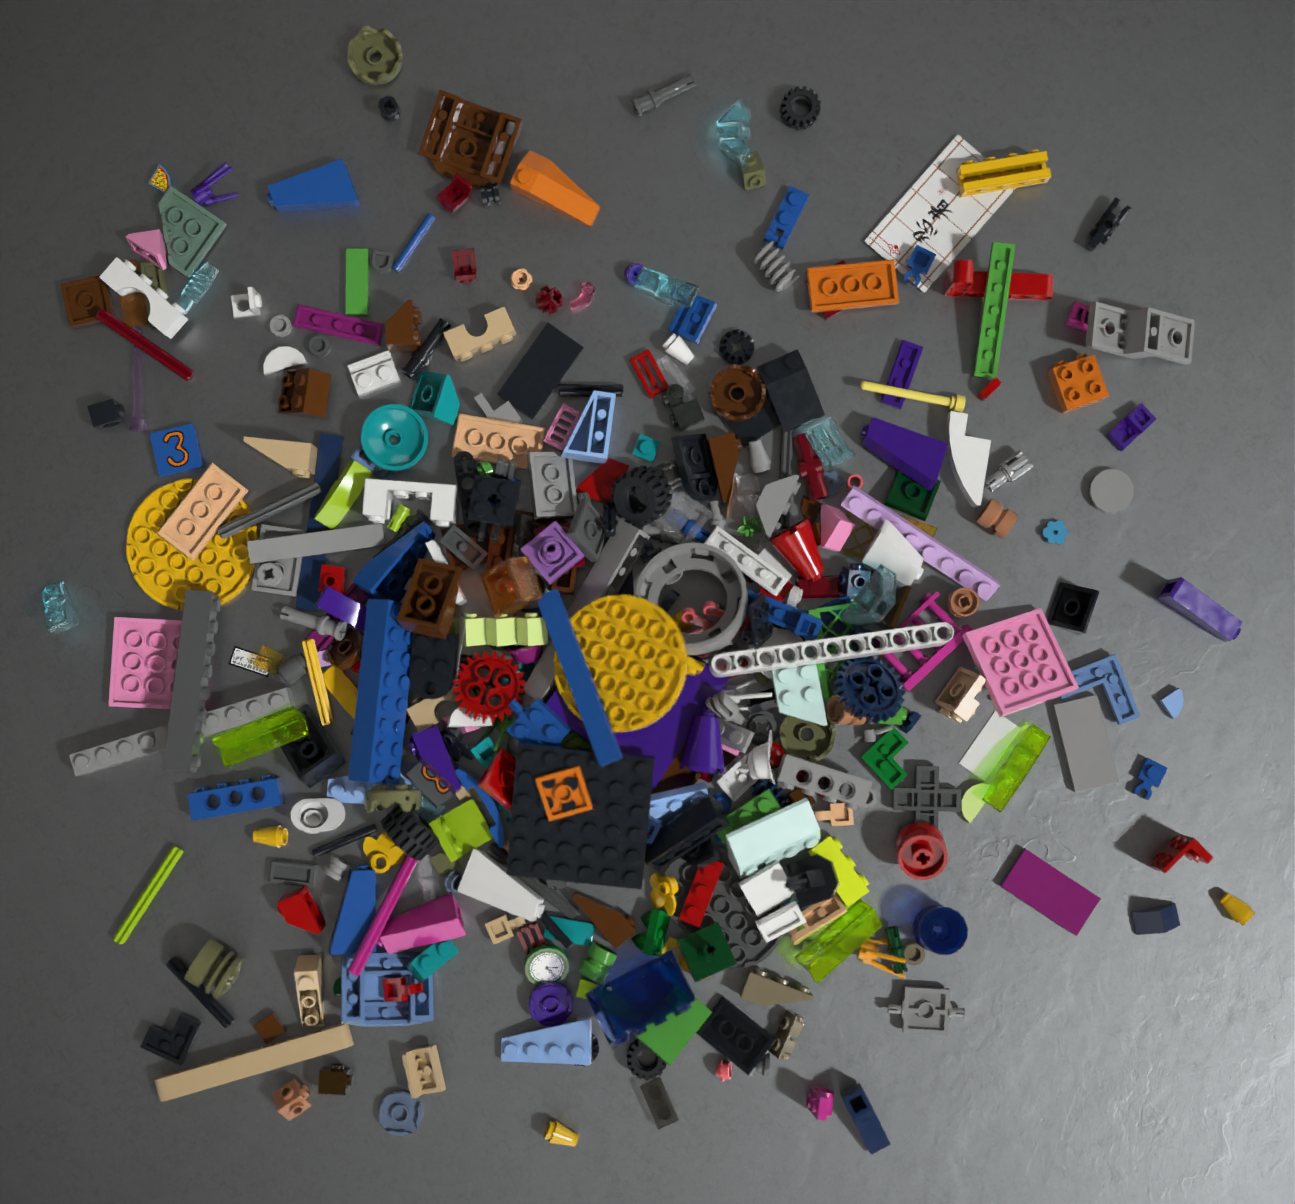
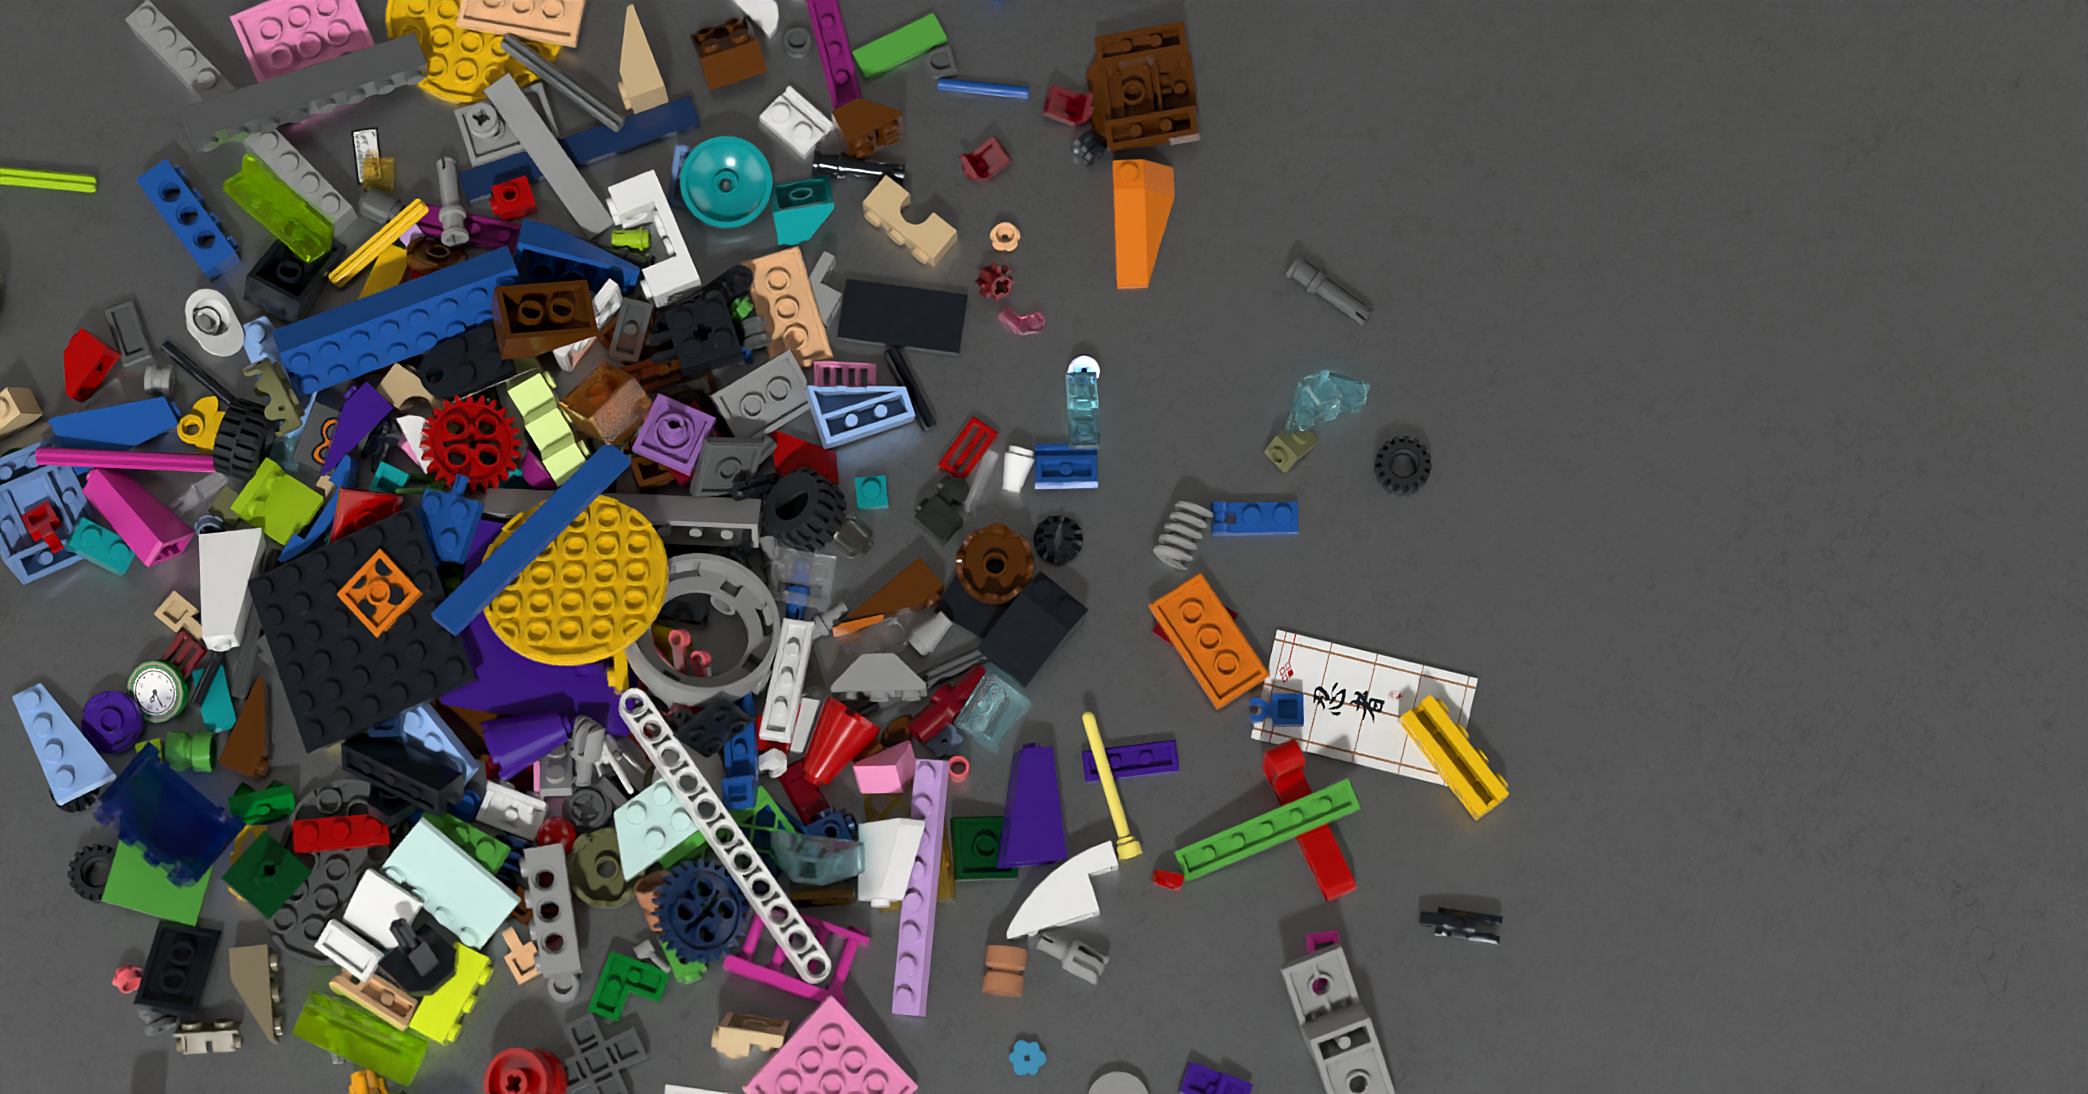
camera: 70 degrees right, 10 degrees down
yellow cone [253,825,288,848] -> none
lime slope [313,460,373,530] -> none
dark purple slope [315,585,367,632] -> none
clear smoke plate [640,1077,679,1129] -> none
yellow plate [649,873,678,916] -> none
black plate [671,433,717,502] -> none
bright green plant [736,515,762,540] -> none
white piece [748,729,776,784] -> none
dark blue tile [899,711,922,734] -> none
nougat wheel [945,587,980,618] -> none
orange brick [1048,353,1109,413] -> none

